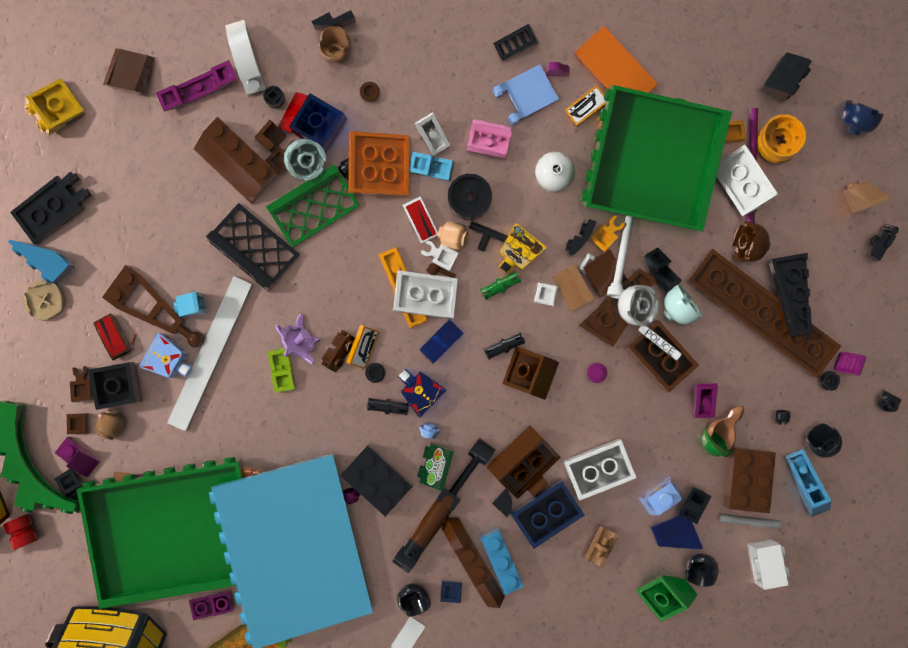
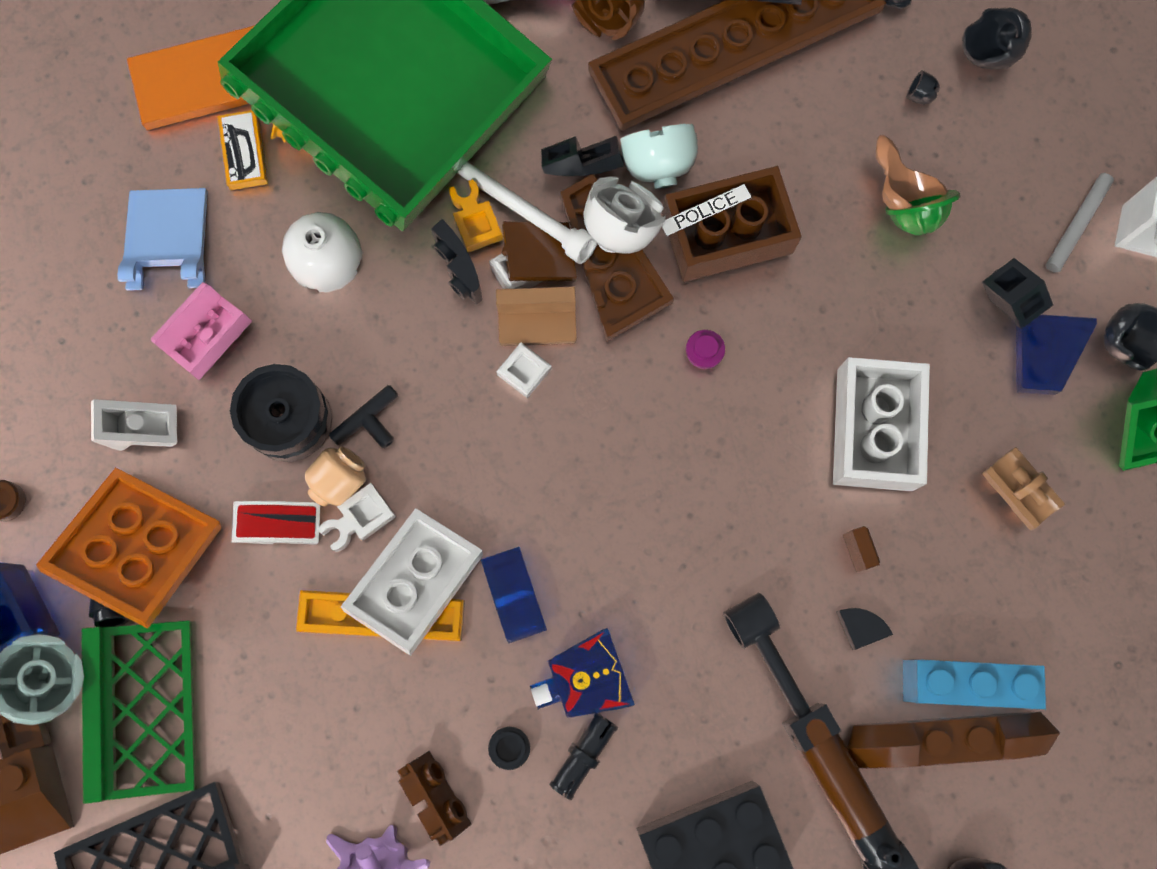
camera: 65 degrees left, 10 degrees down
tile [346,325,379,369] -> none
medium azure slope [409,152,454,181] -> none
slope [417,442,454,491] -> none
light blue plate [419,423,440,439] -> none
reddish brown hand [426,263,456,278] -> none
dark blue tile [440,580,462,603] -> none
green pin [480,271,521,300] -> none
black pin [483,332,525,360] -> none
reddish brown slope [487,426,561,499] -> none
black slope [493,24,539,61] -> none
torso [499,223,546,274] -> none
reddish brown slope [502,347,559,400] -> none
dark blue brick [510,479,585,549] -> none
magenta tile [546,62,570,76] -> none
light blue torso [639,477,682,516] -> none
magenta slope [692,383,718,418] -> none
reddish brown brick [724,447,776,513] -> none
dark azure slope [785,449,831,517] -> none

